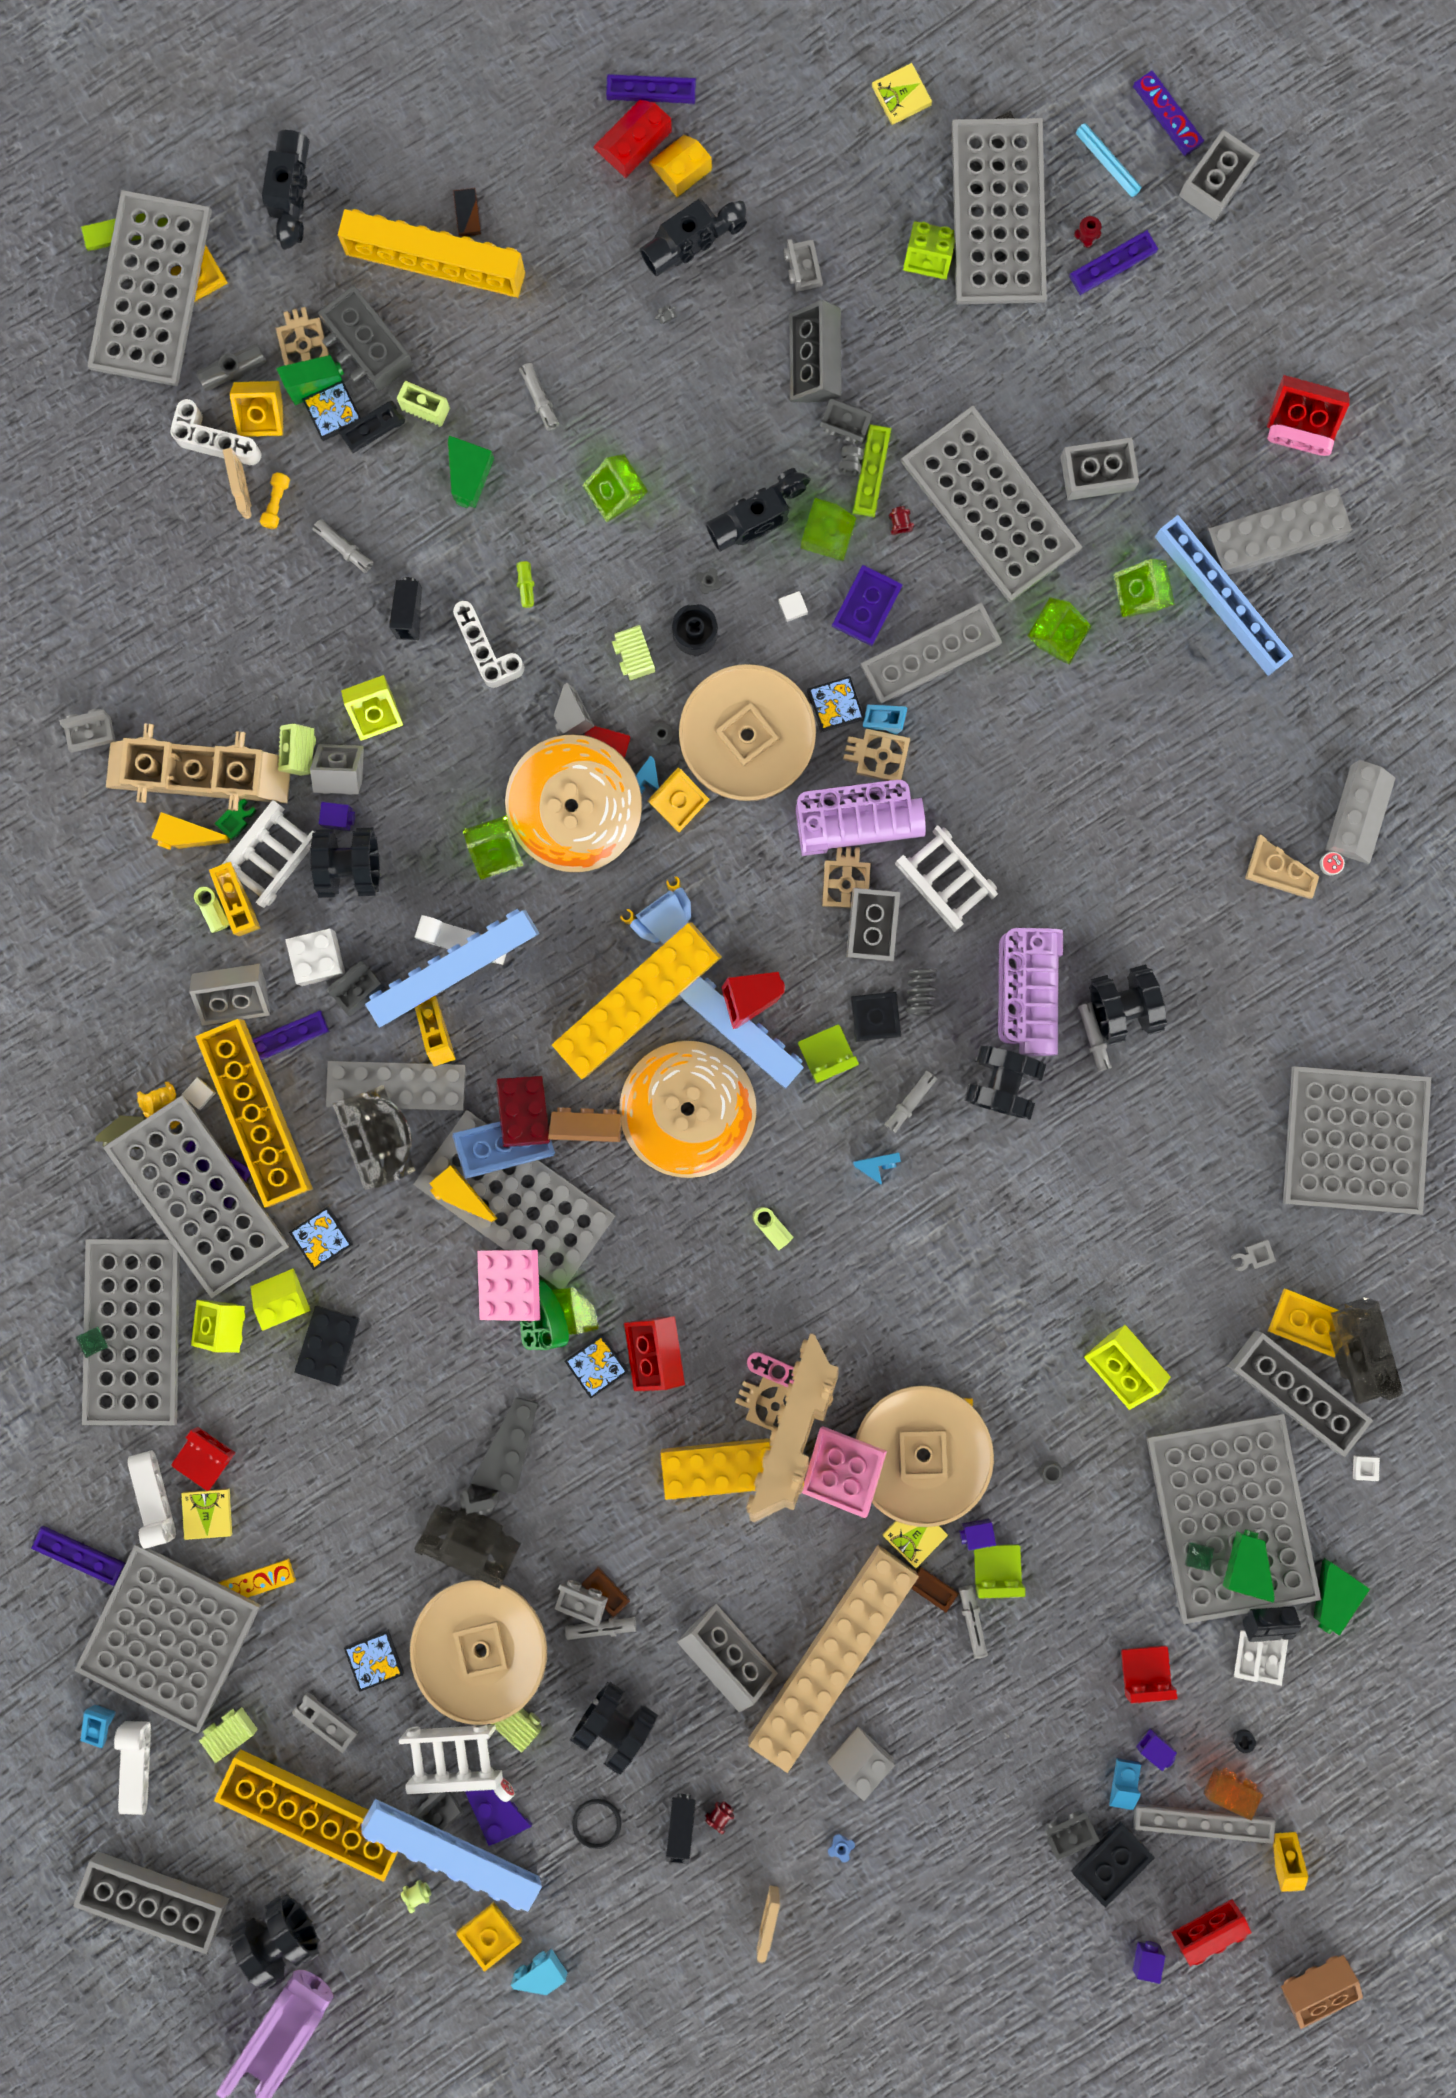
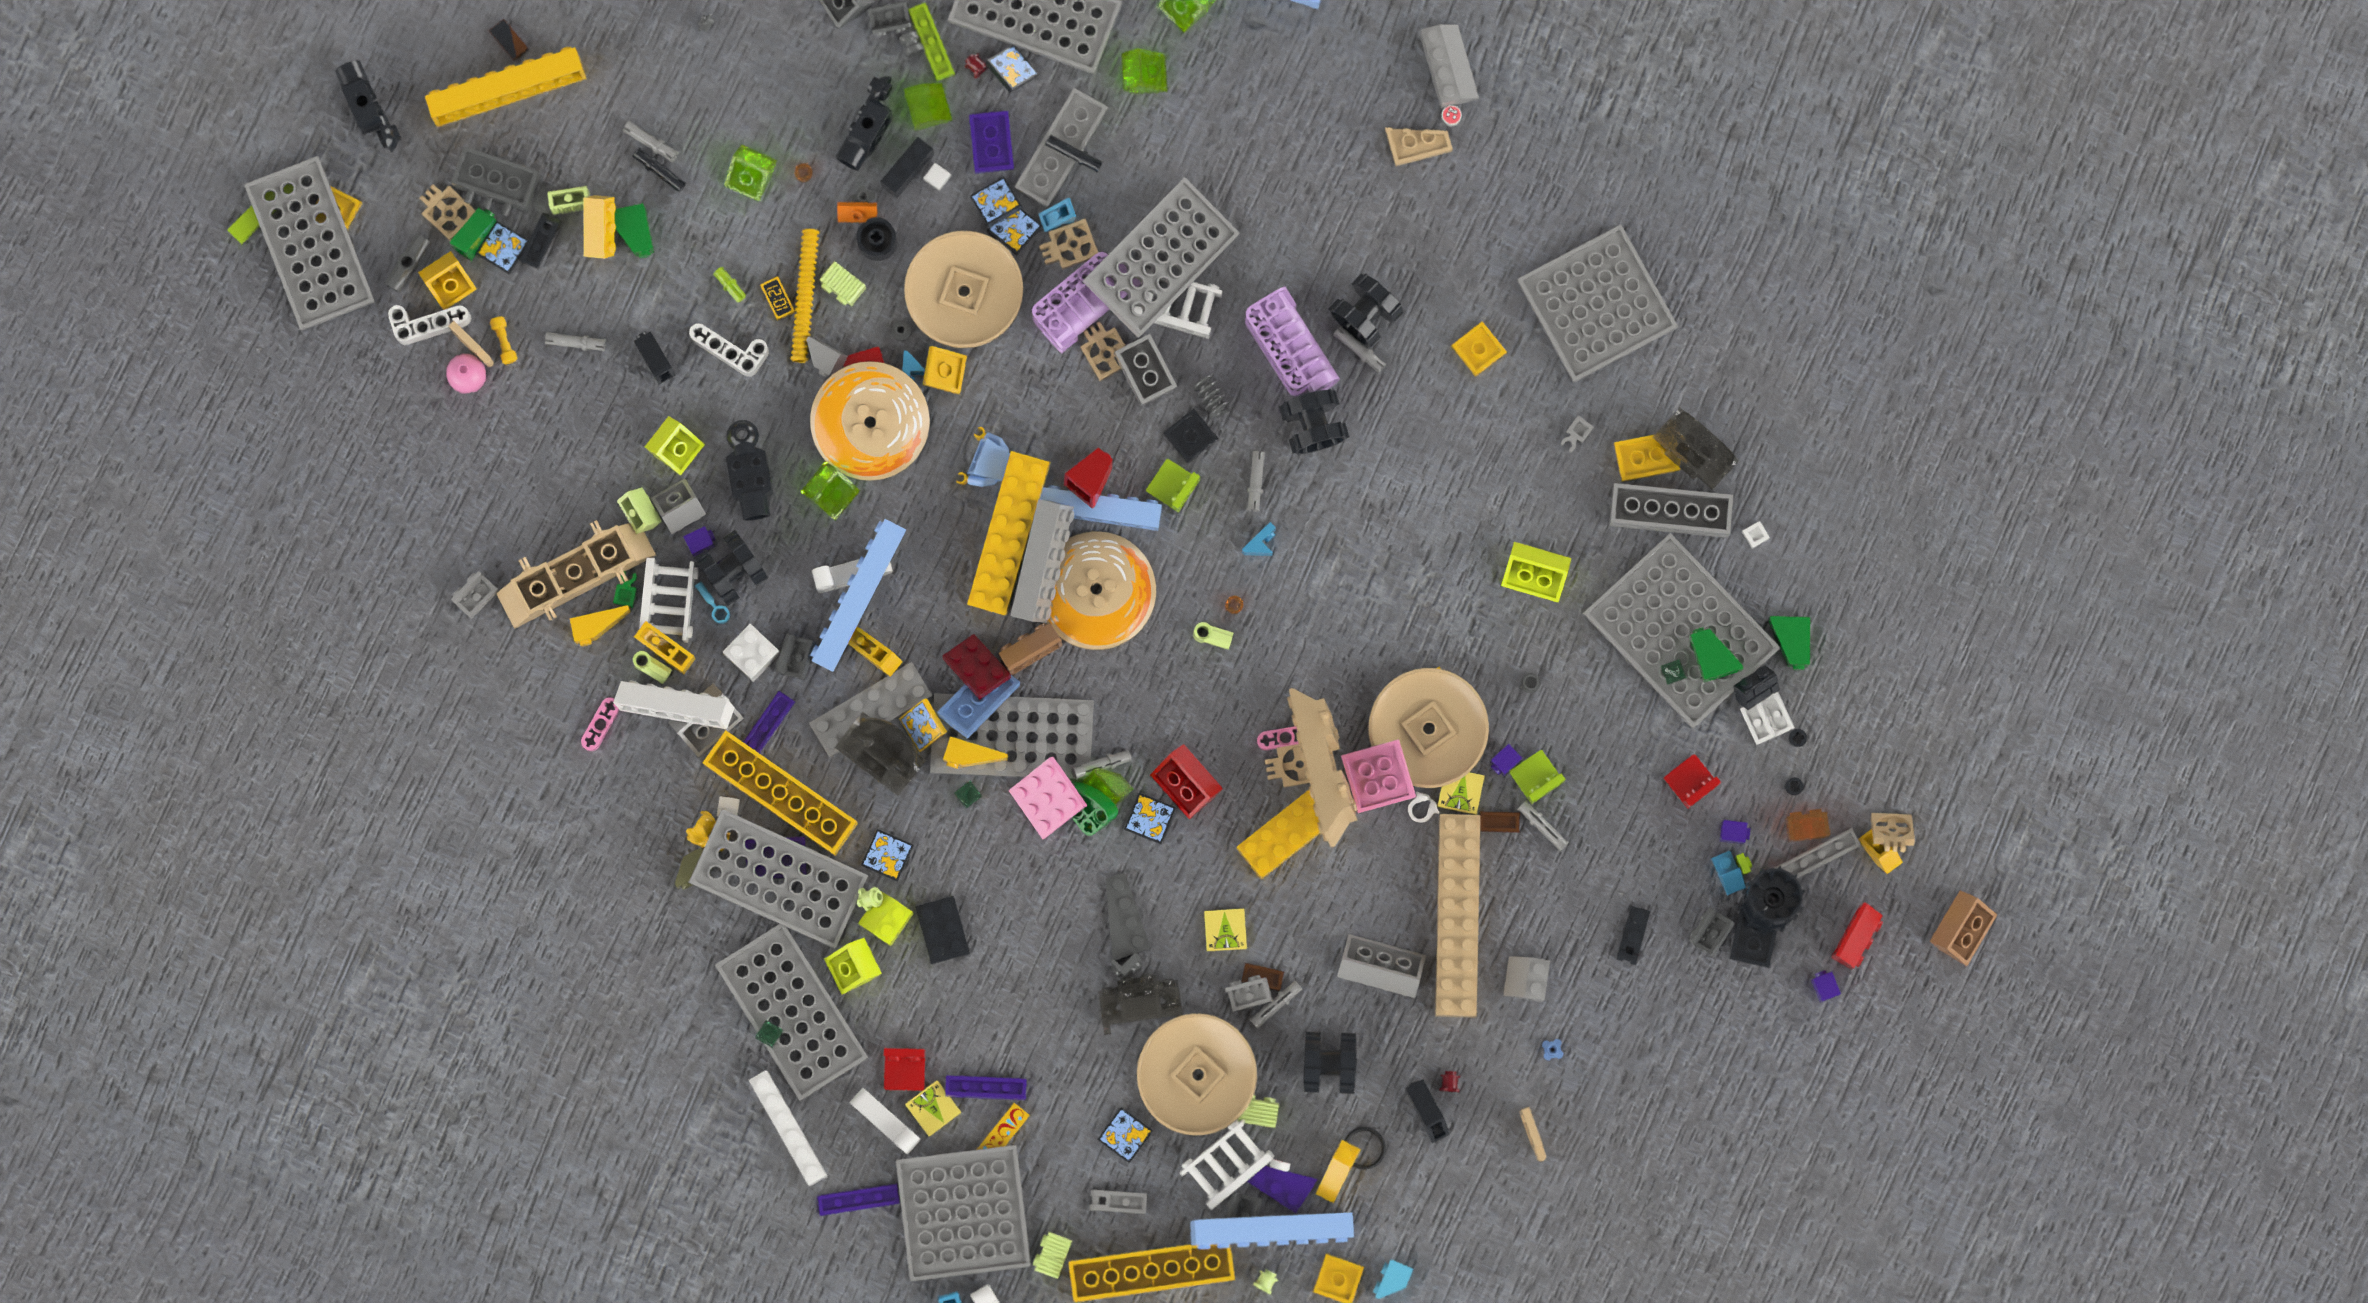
camera: 30 degrees left, 5 degrees down
none -> bright pink cylinder [446,354,486,394]
none -> bright pink beam [581,698,619,751]
none -> yellow brick [584,195,616,259]
none -> white brick [613,680,734,729]
none -> black pin [632,147,686,193]
none -> medium azure piece [695,582,730,624]
none -> black brick [726,420,773,521]
none -> white brick [749,1070,827,1186]
none -> tile [760,276,795,321]
none -> yellow piece [790,228,820,363]
none -> clear orange bush [795,163,812,182]
none -> orange plate [837,202,878,223]
none -> yellowish green brick [857,887,883,911]
none -> black brick [880,137,934,199]
none -> tile [899,698,947,752]
none -> dark purple plate [945,1075,1027,1100]
none -> clear green tile [954,780,982,809]
none -> tile [970,177,1023,228]
none -> tile [985,45,1039,93]
none -> light grey brick [1010,499,1074,623]
none -> black pin [1045,135,1103,173]
none -> light grey pin [1071,749,1131,779]
none -> light grey piece [1083,177,1240,338]
none -> light yellow tile [1204,909,1247,952]
none -> clear orange bush [1225,596,1243,614]
none -> yellow slope [1316,1140,1361,1203]
none -> white piece [1408,792,1439,823]
none -> yellow tile [1451,321,1507,377]
none -> black plate [1616,906,1651,965]
none -> lime plate [1734,853,1752,876]
none -> black piece [1739,866,1806,935]
none -> black bush [1789,729,1807,747]
none -> tan piece [1871,813,1915,852]

